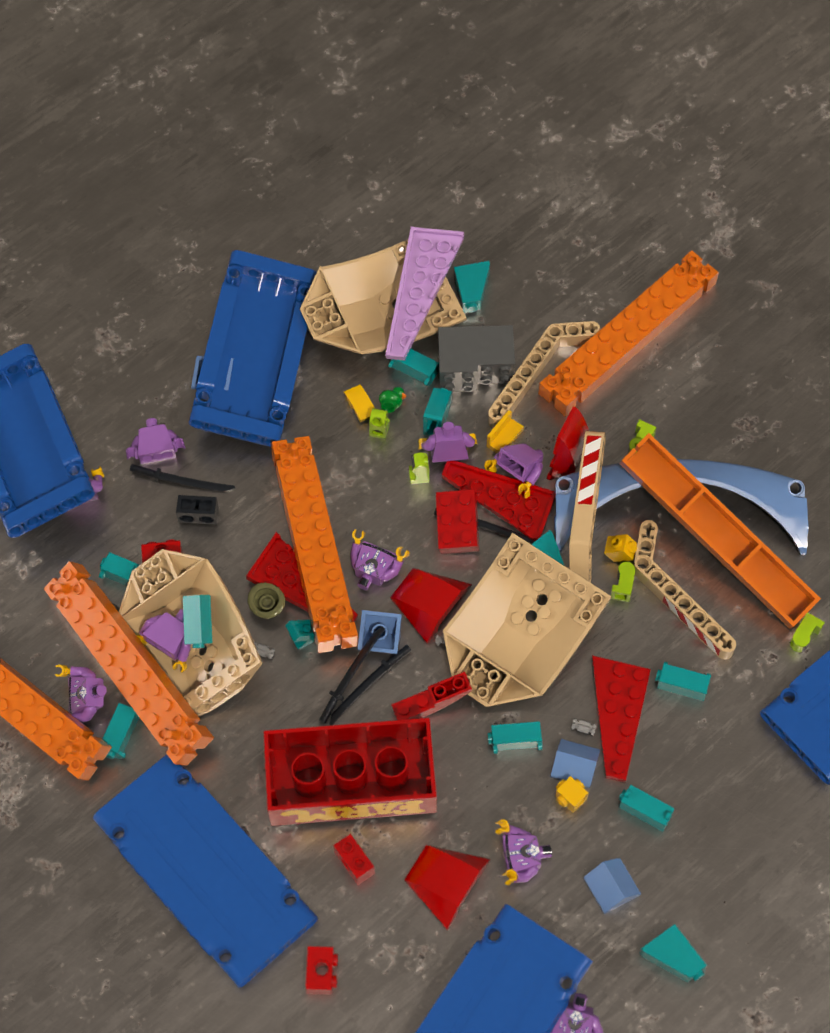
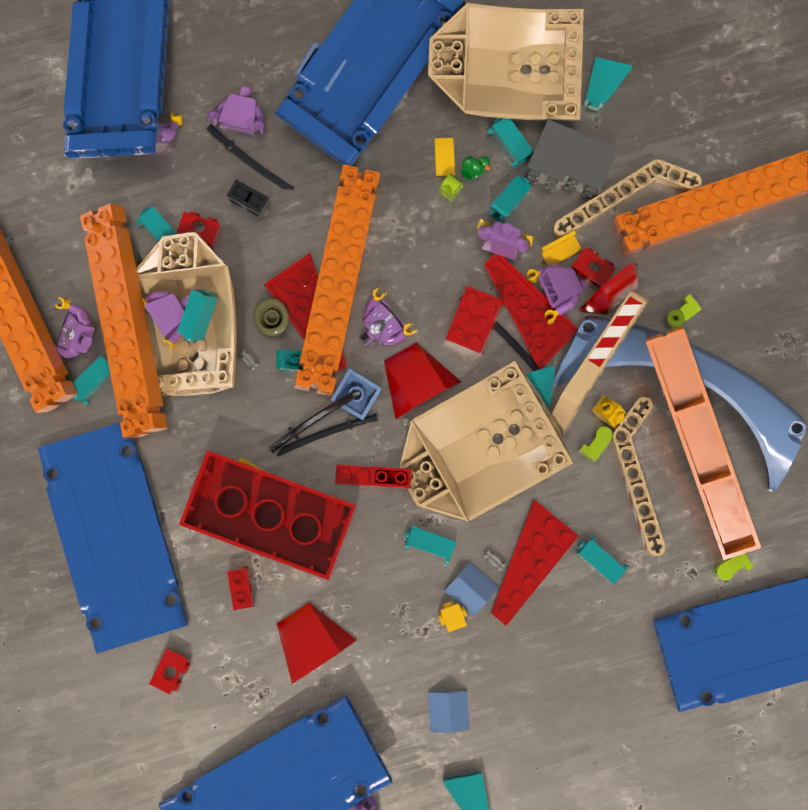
camera: 15 degrees right, 20 degrees up
lavender wing [385,227,465,361] -> none
lime leg [409,453,430,484] -> none
medium lavender torso [495,819,552,885] -> none
teal brick [618,785,675,832] -> none
none -> red brick [571,248,616,289]

